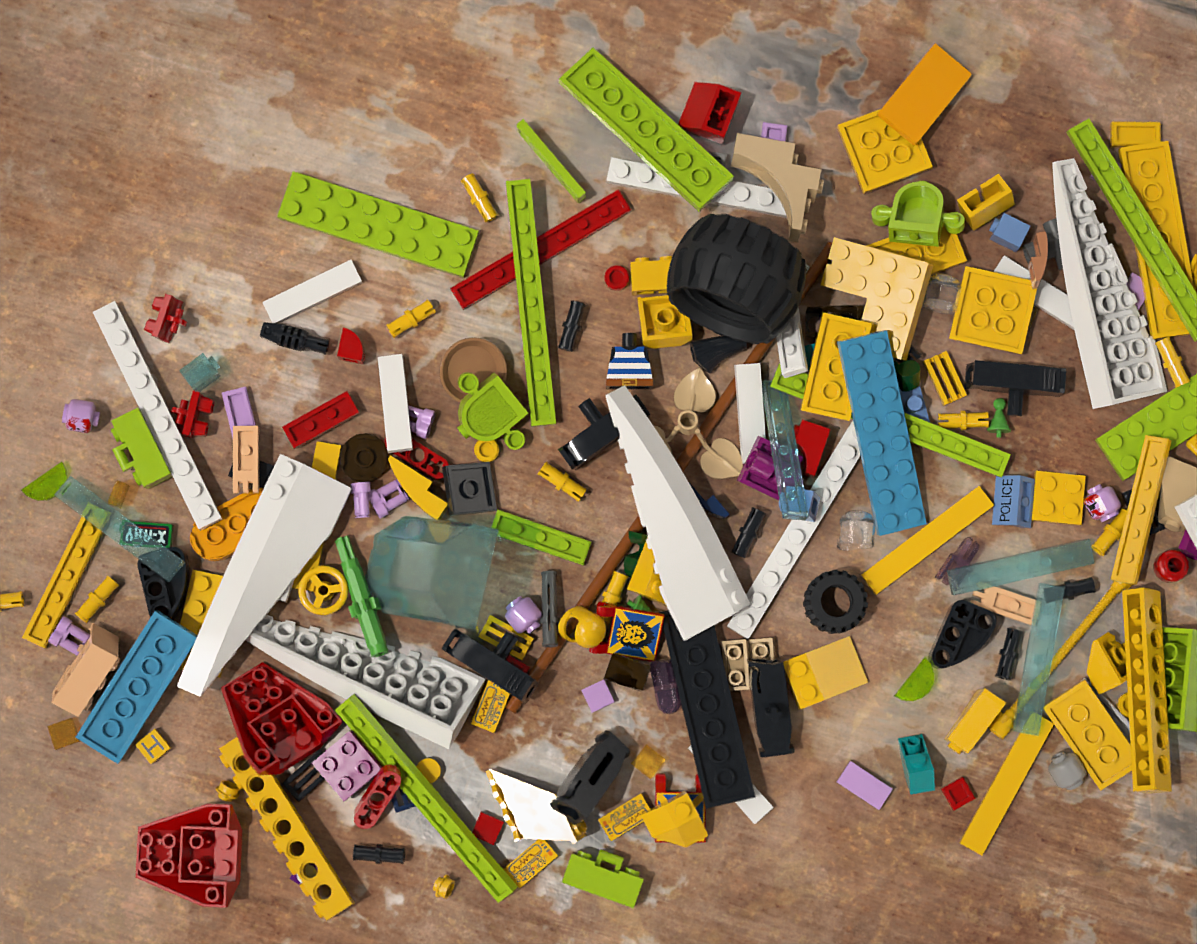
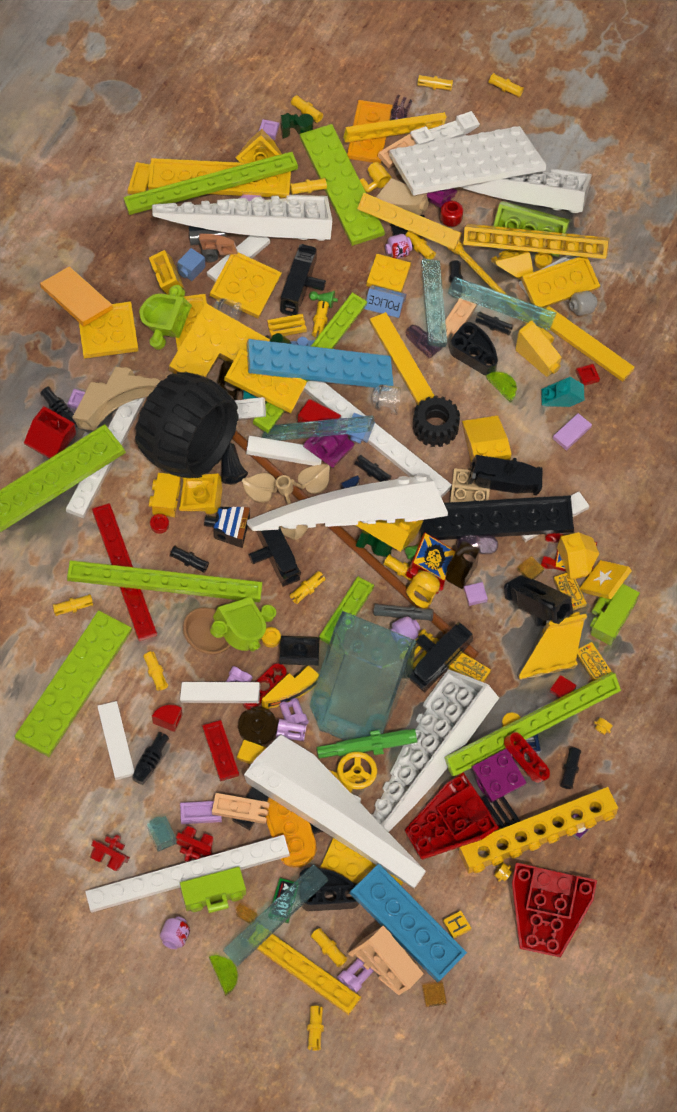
camera: 80 degrees left, 20 degrees down
lime tile [516,119,586,203] -> none
none -> black hinge [40,387,78,428]
none -> yellow tile [580,560,632,599]

